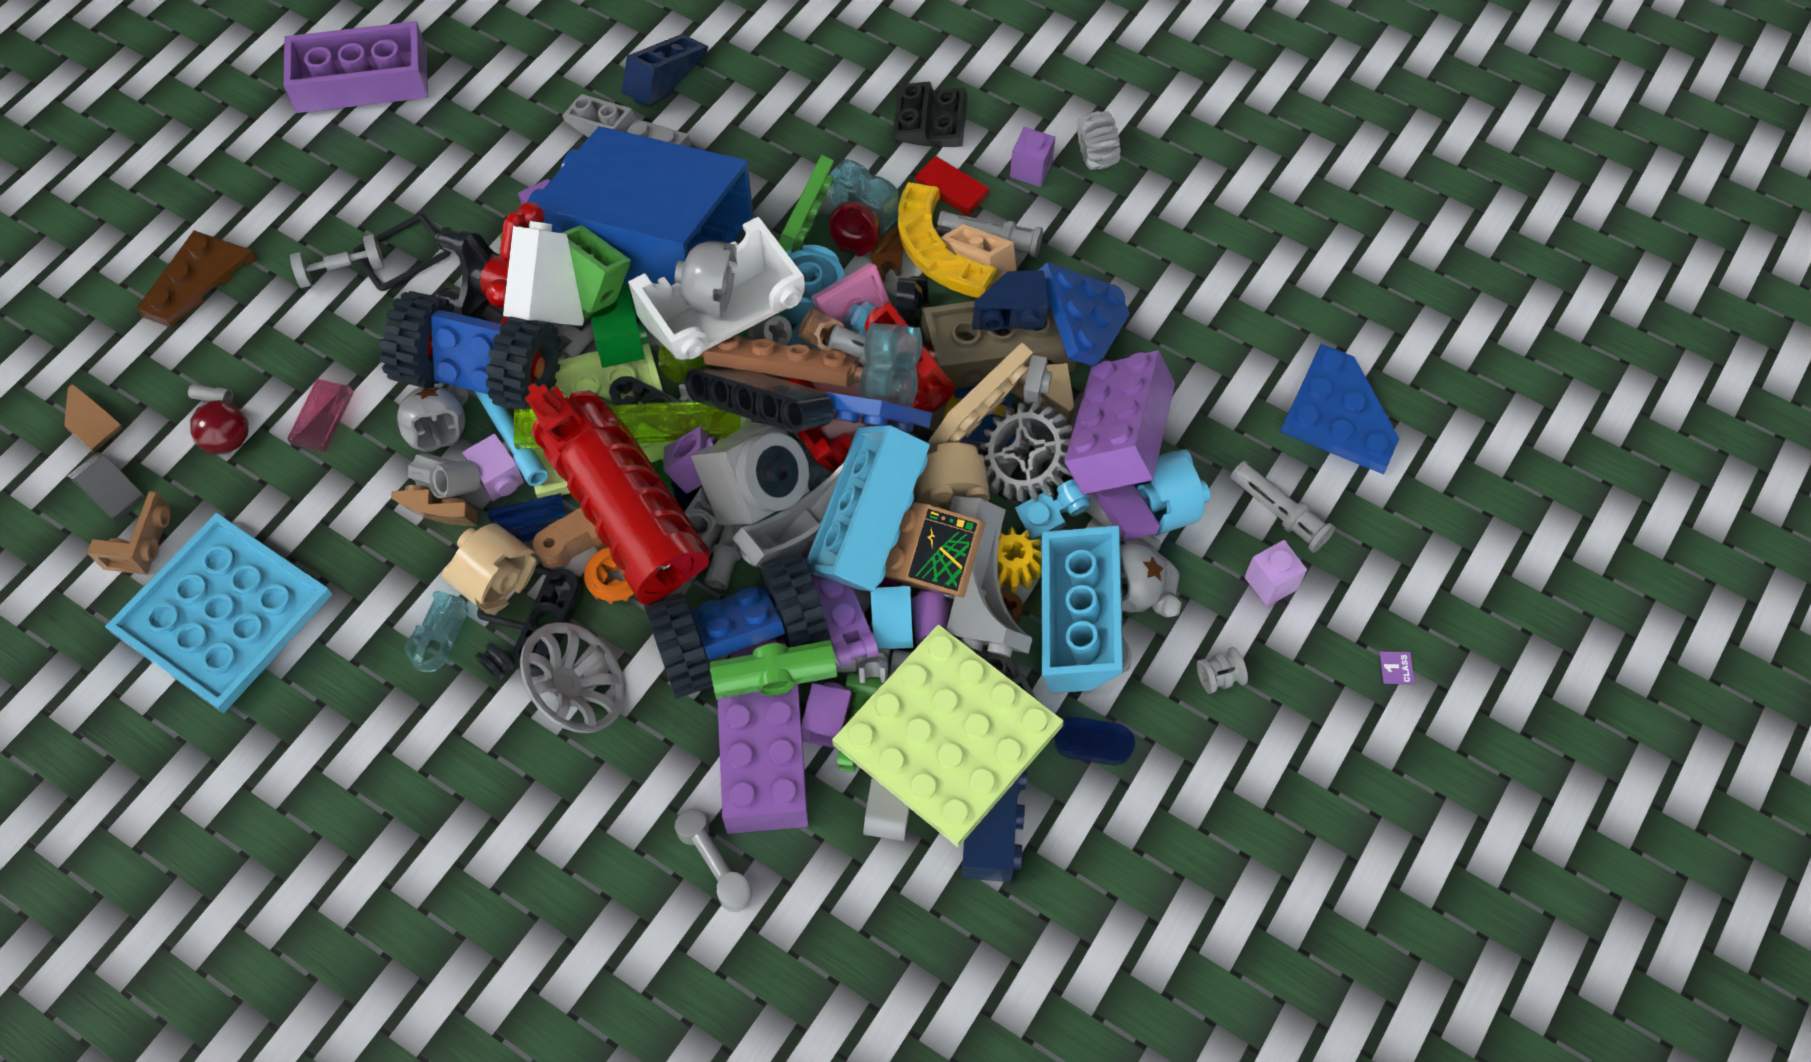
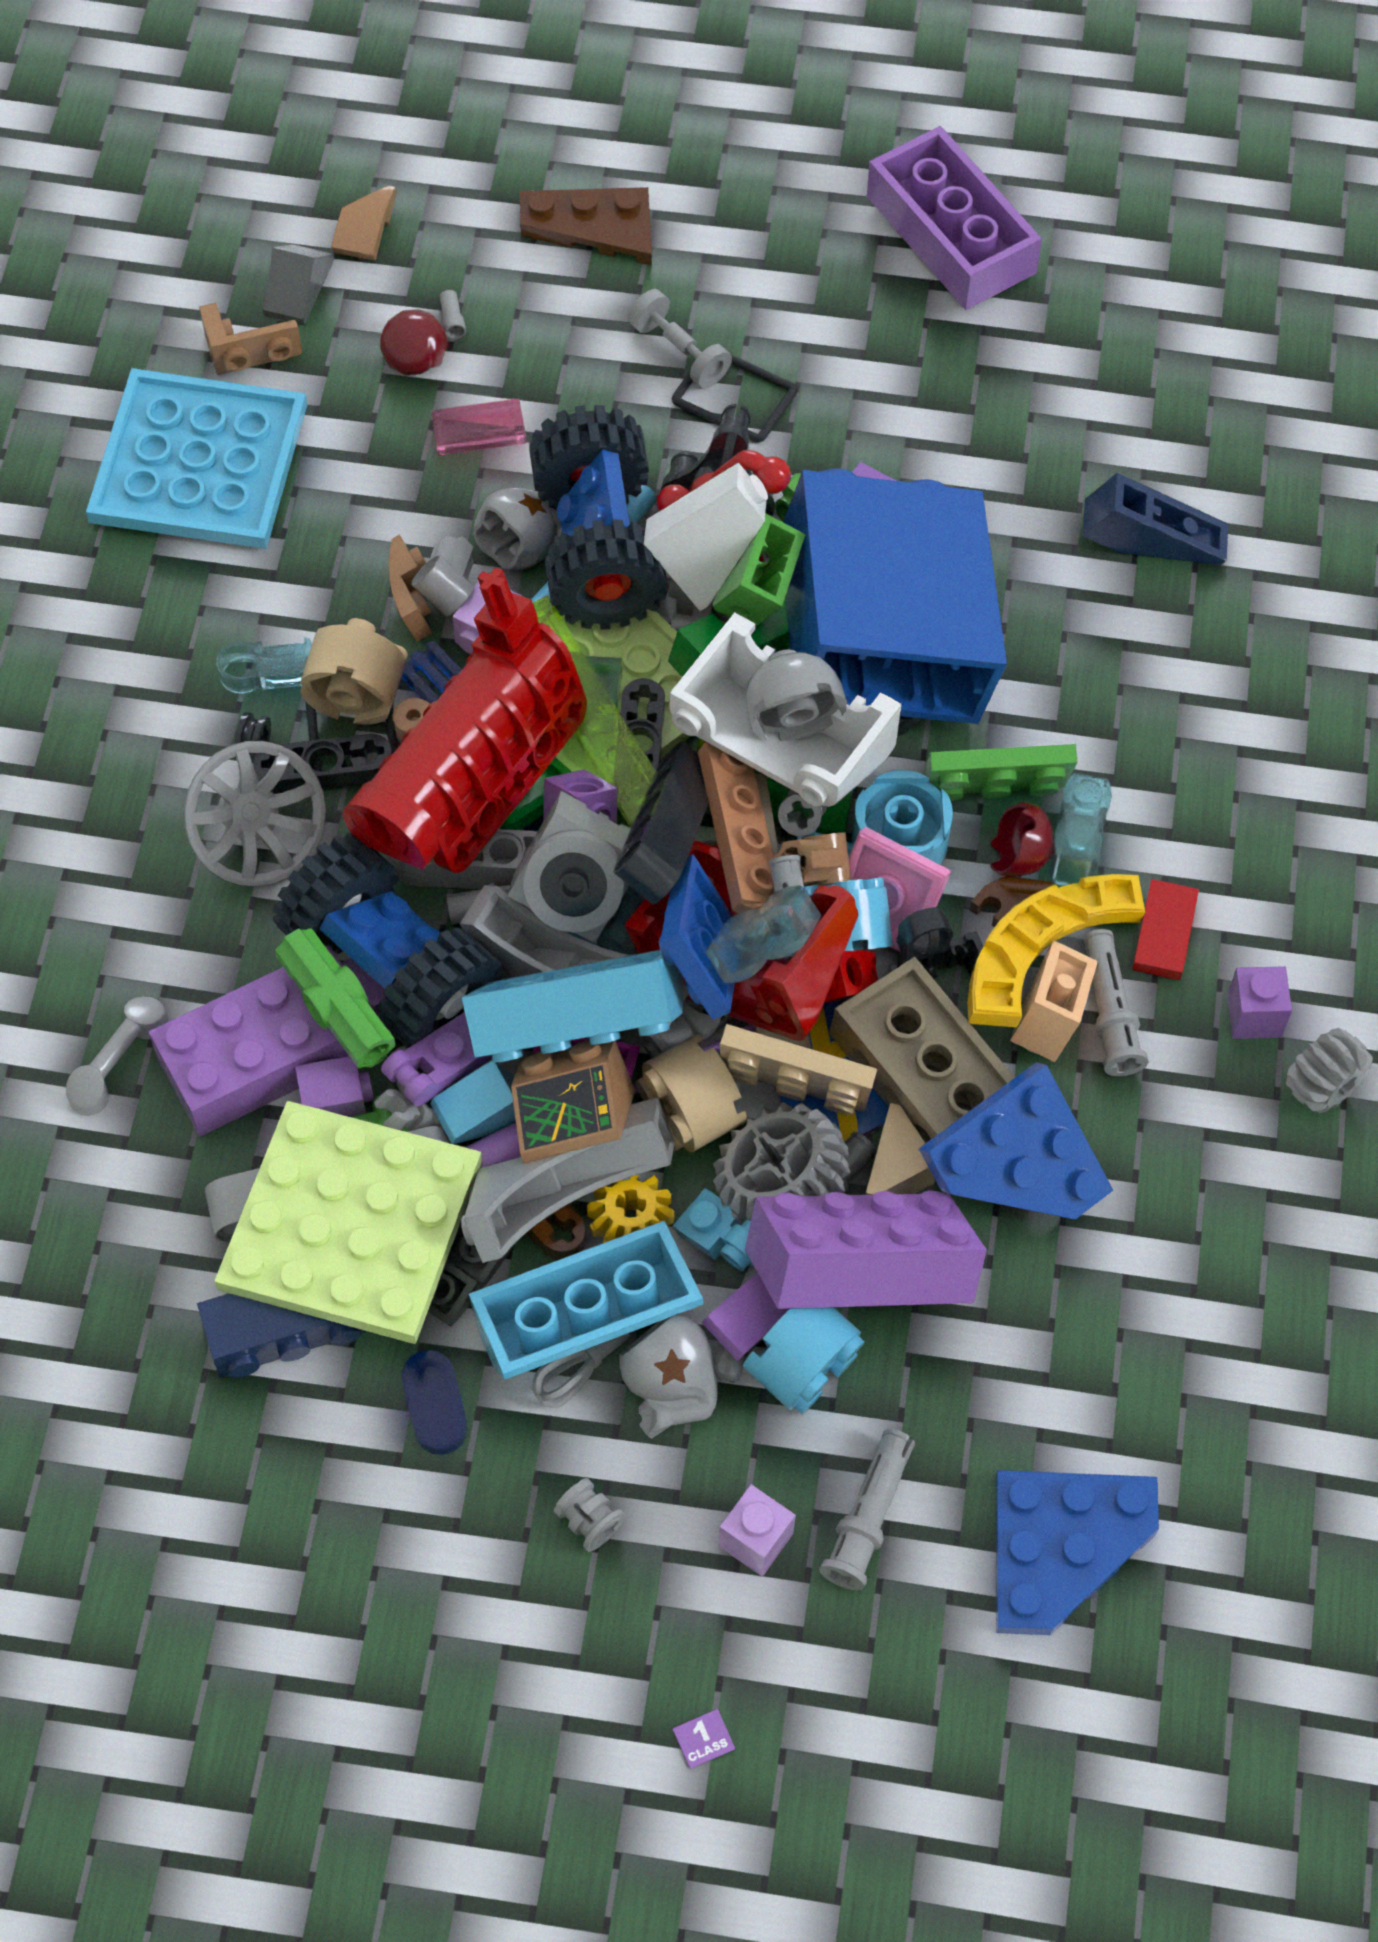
camera: 65 degrees right, 0 degrees up
light grey slope [562,94,692,147] -> none
pearl dark grey slope [893,81,968,147] -> none
dark blue slope [971,270,1049,331] -> none
light grey plate [1023,355,1052,406] -> none

